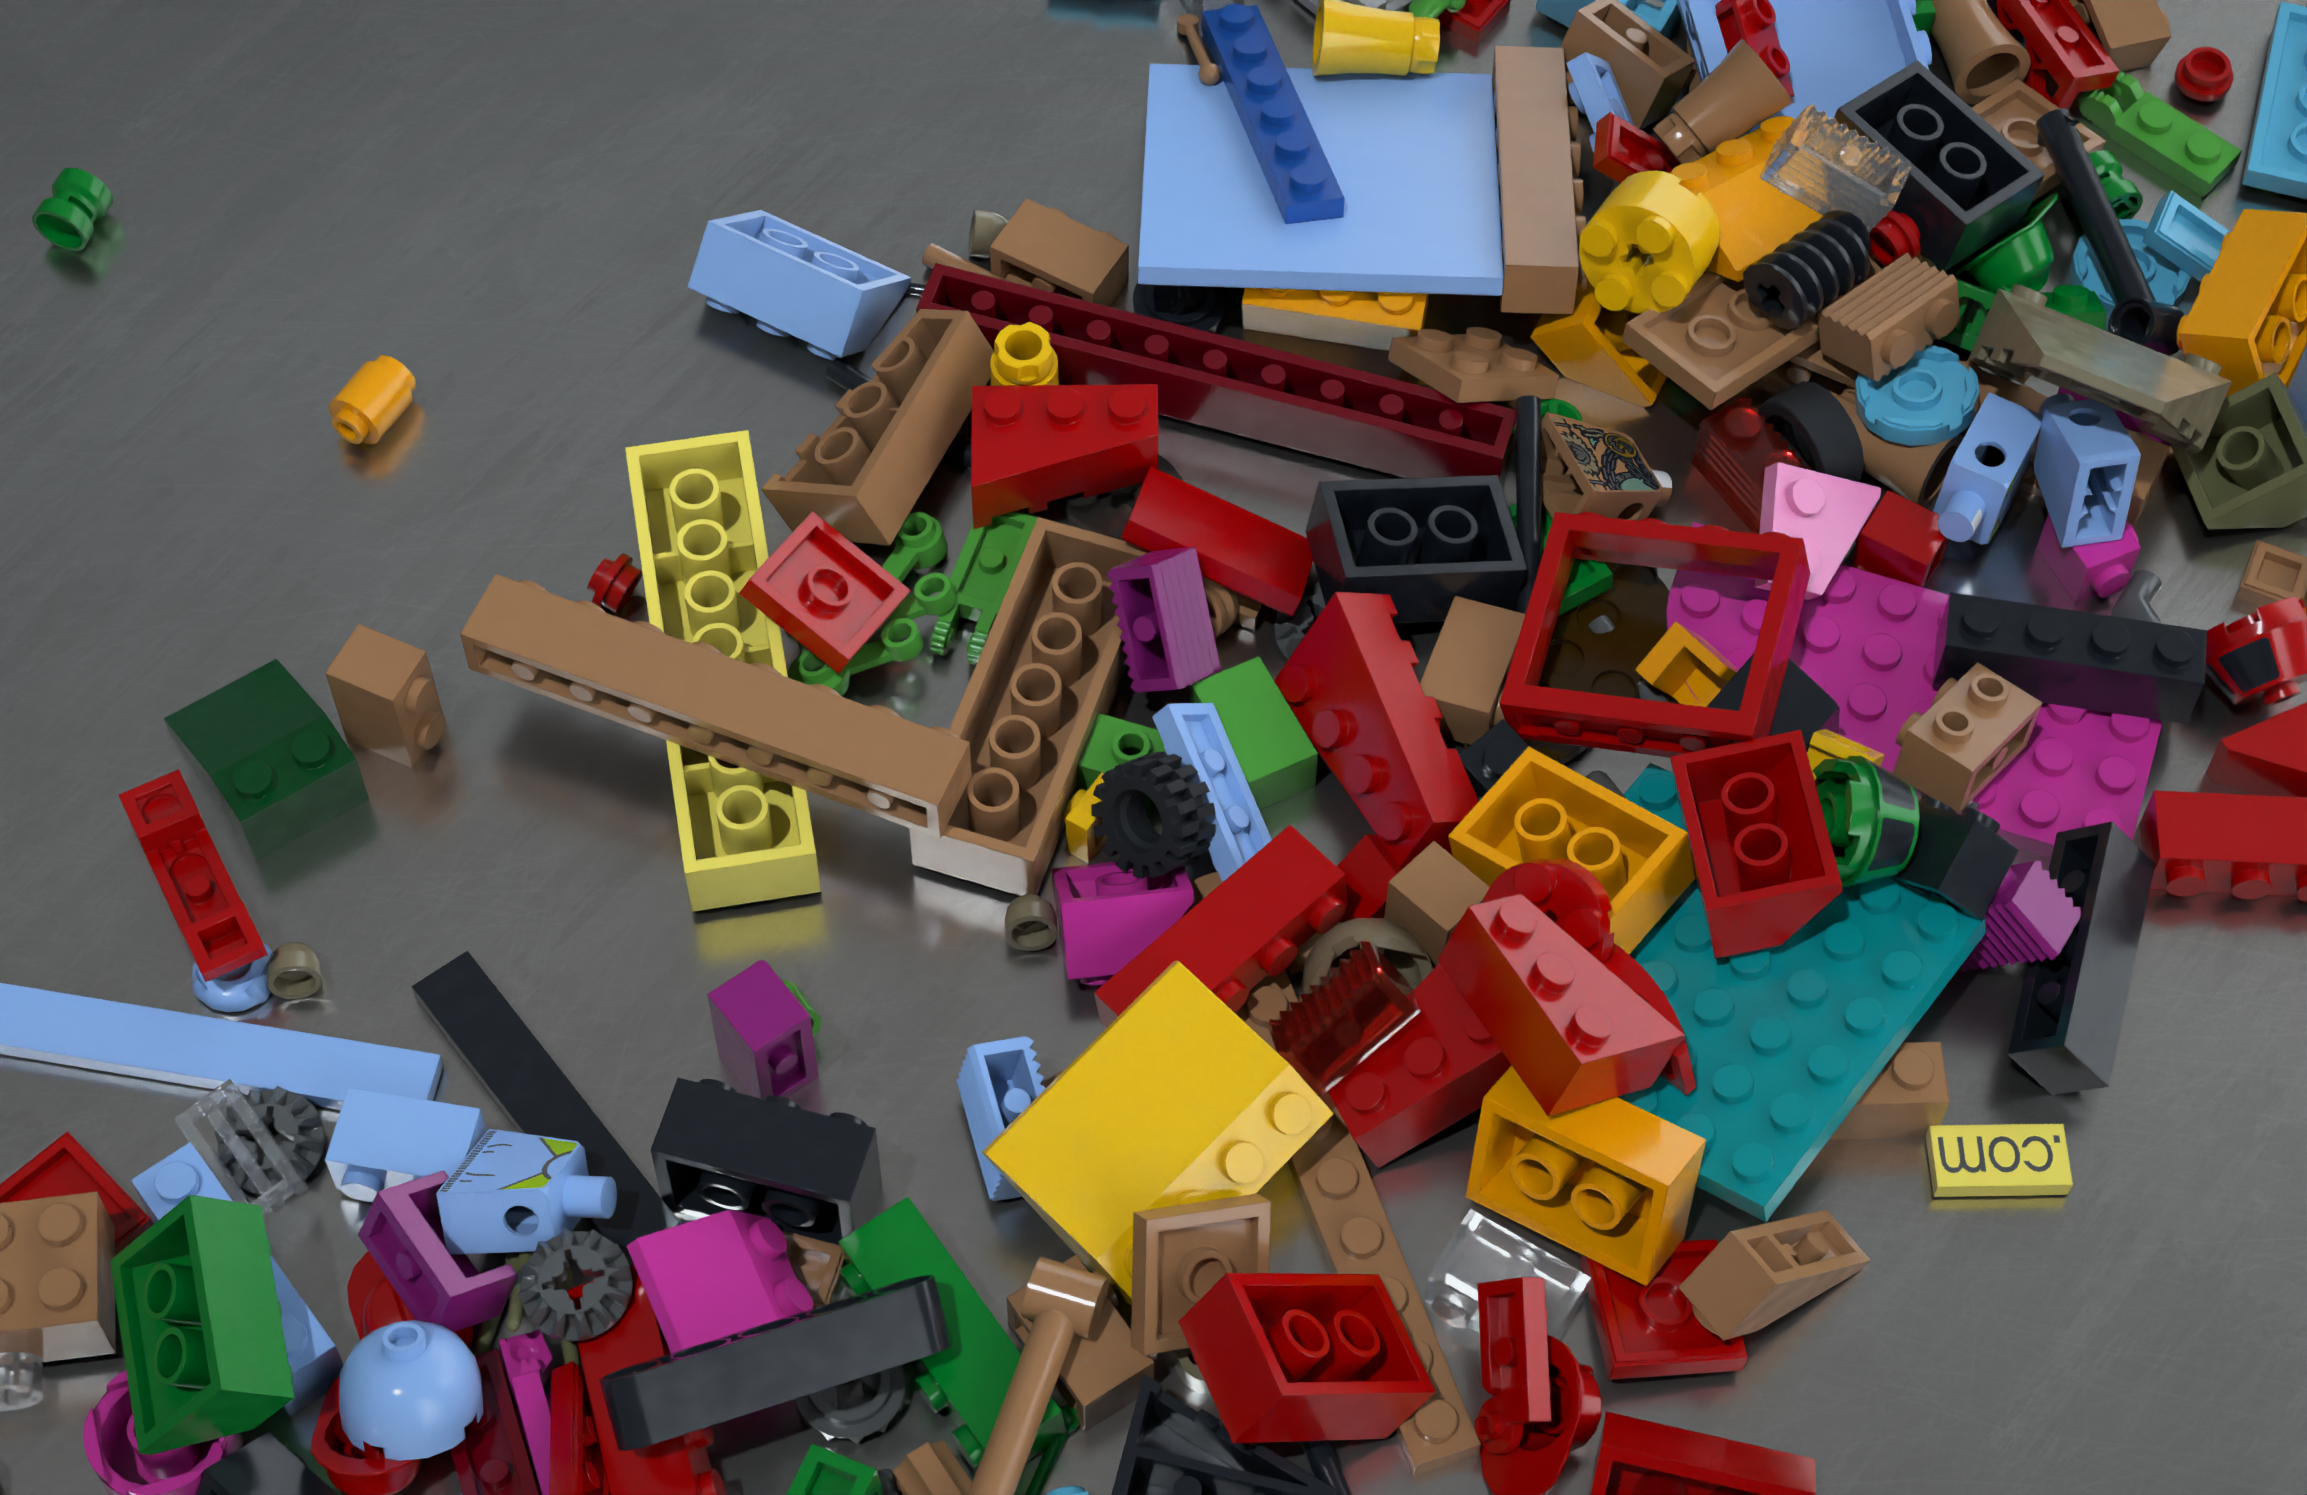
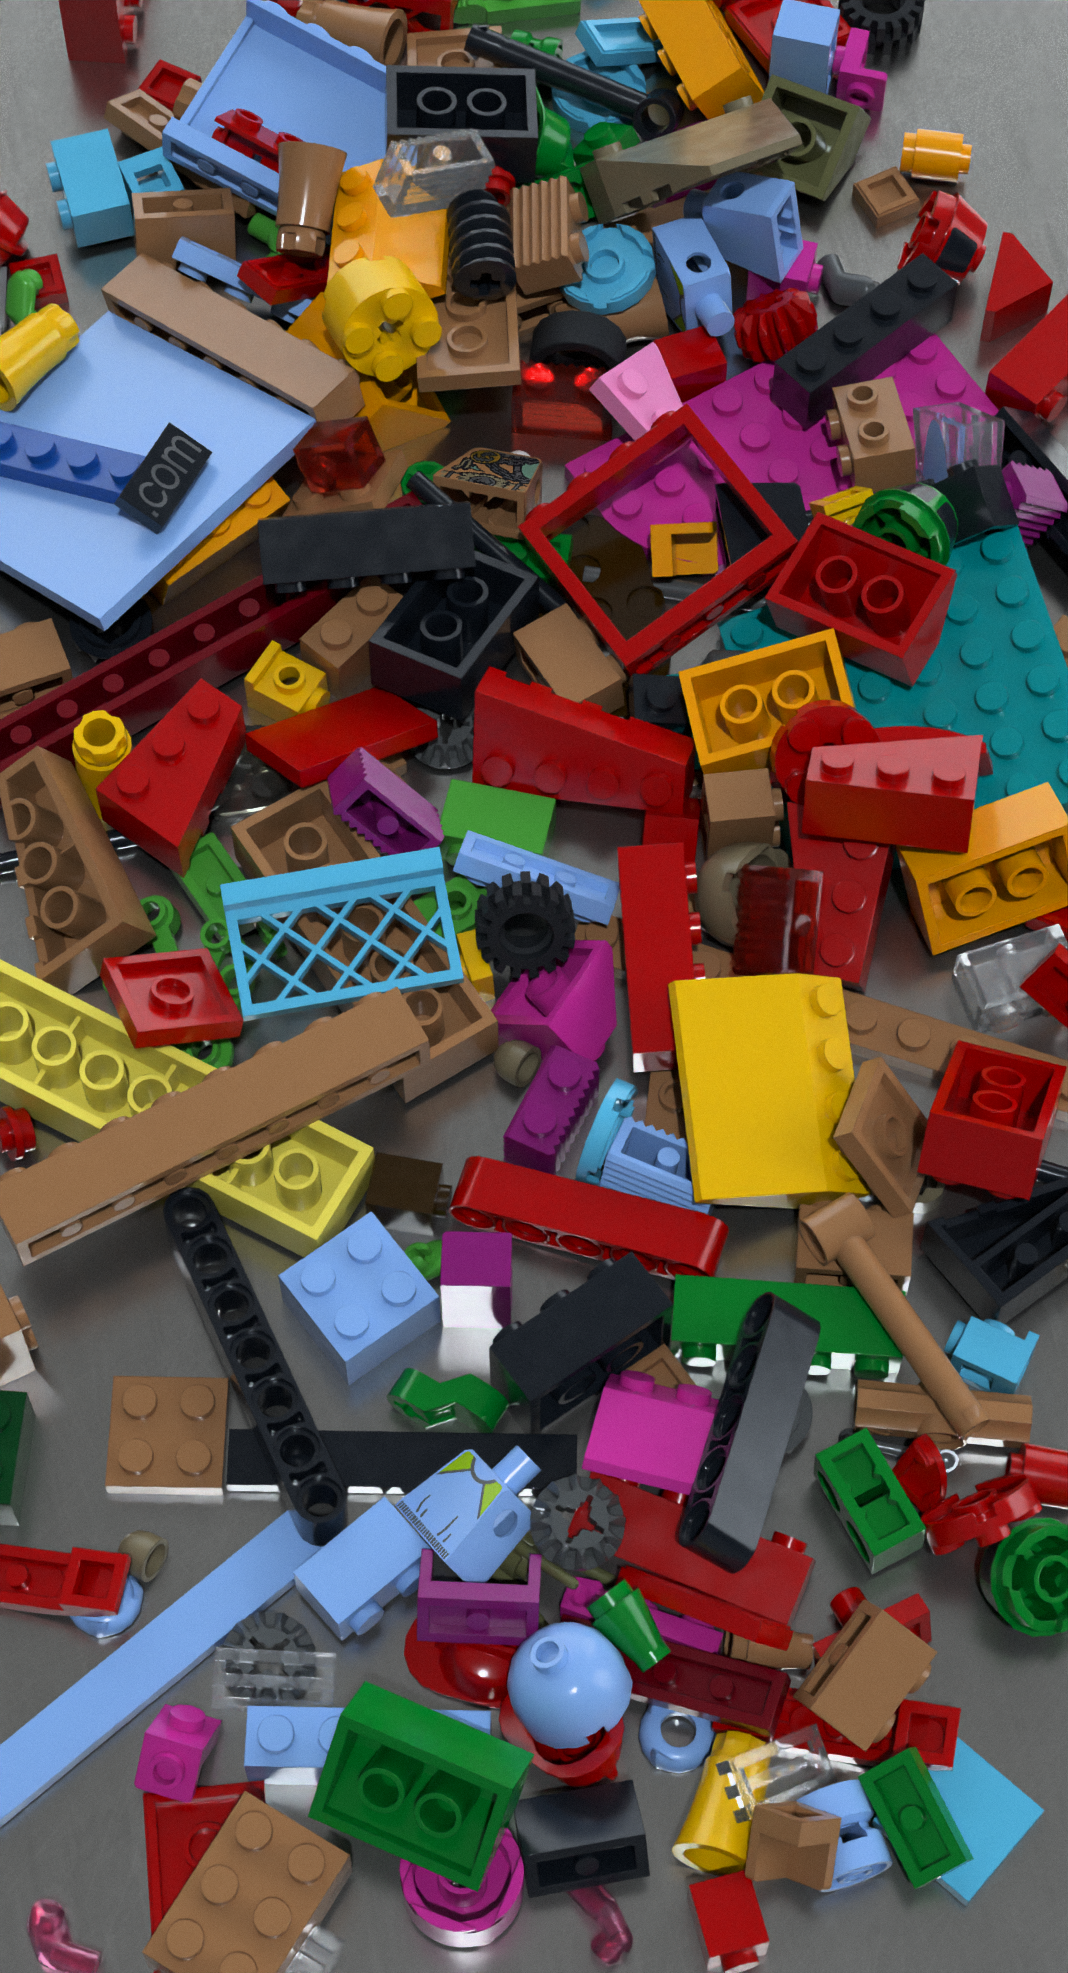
camera: 50 degrees left, 5 degrees up
none -> medium nougat plate [105,1376,230,1496]
none -> black tile [114,422,212,534]
none -> dark pink bracket [134,1704,222,1803]
none -> black beam [163,1187,348,1546]
none -> medium azure fence [220,847,464,1021]
none -> yellow brick [244,640,330,722]
none -> black brick [257,501,476,593]
none -> light blue brick [278,1211,441,1386]
none -> clear red brick [293,416,386,494]
none -> medium nougat brick [299,575,403,700]
none -> dark brown brick [365,1152,452,1236]
none -> green piece [386,1368,510,1433]
none -> red beam [448,1156,729,1280]
none -> magenta brick [503,1045,600,1175]
none -> medium azure tile [575,1078,639,1186]
none -> green cone [586,1579,671,1673]
none -> red gear [733,287,818,363]
none -> clear torso [913,402,1004,483]

